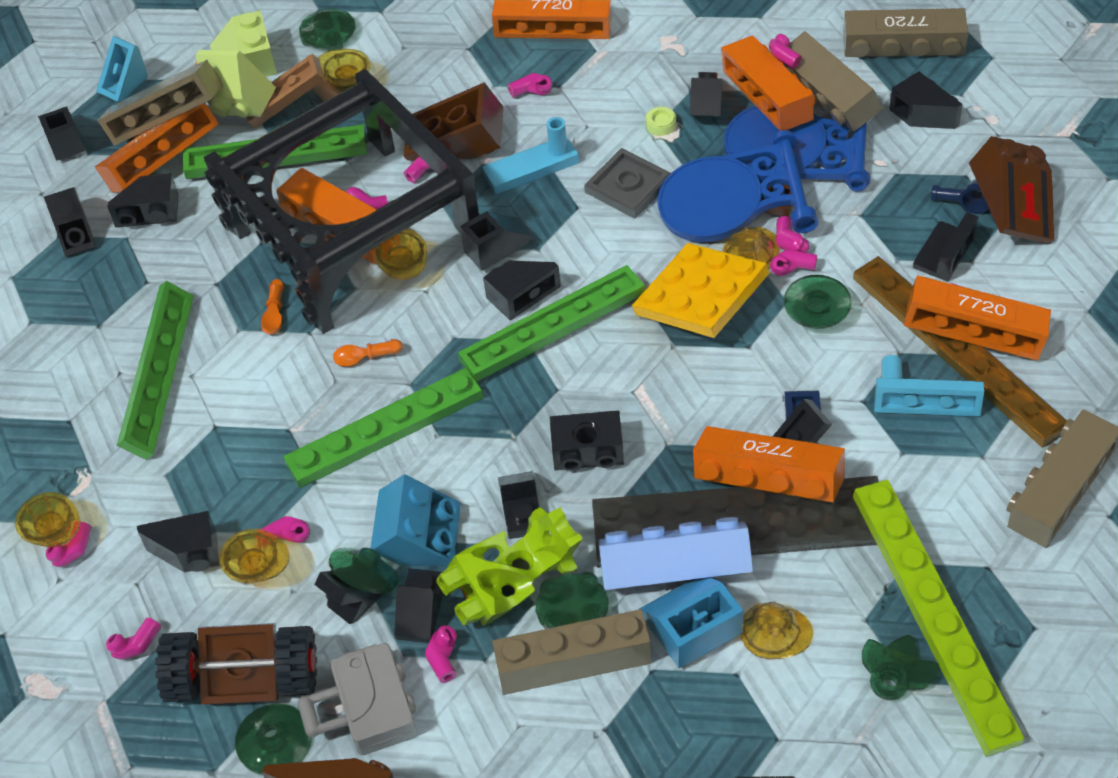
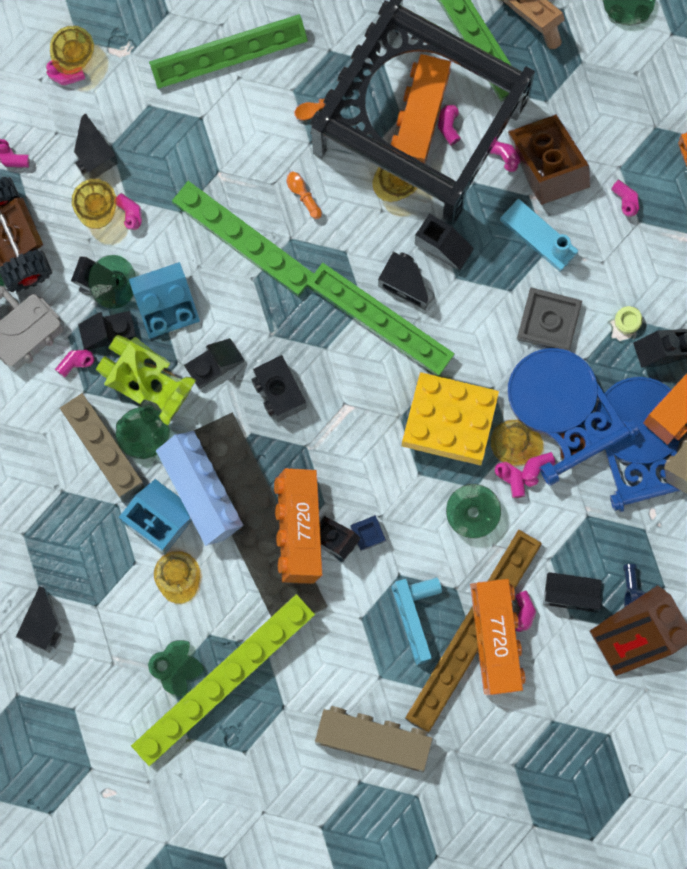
camera: 65 degrees right, 25 degrees up
clear yellow piece [318,49,370,92] -> none

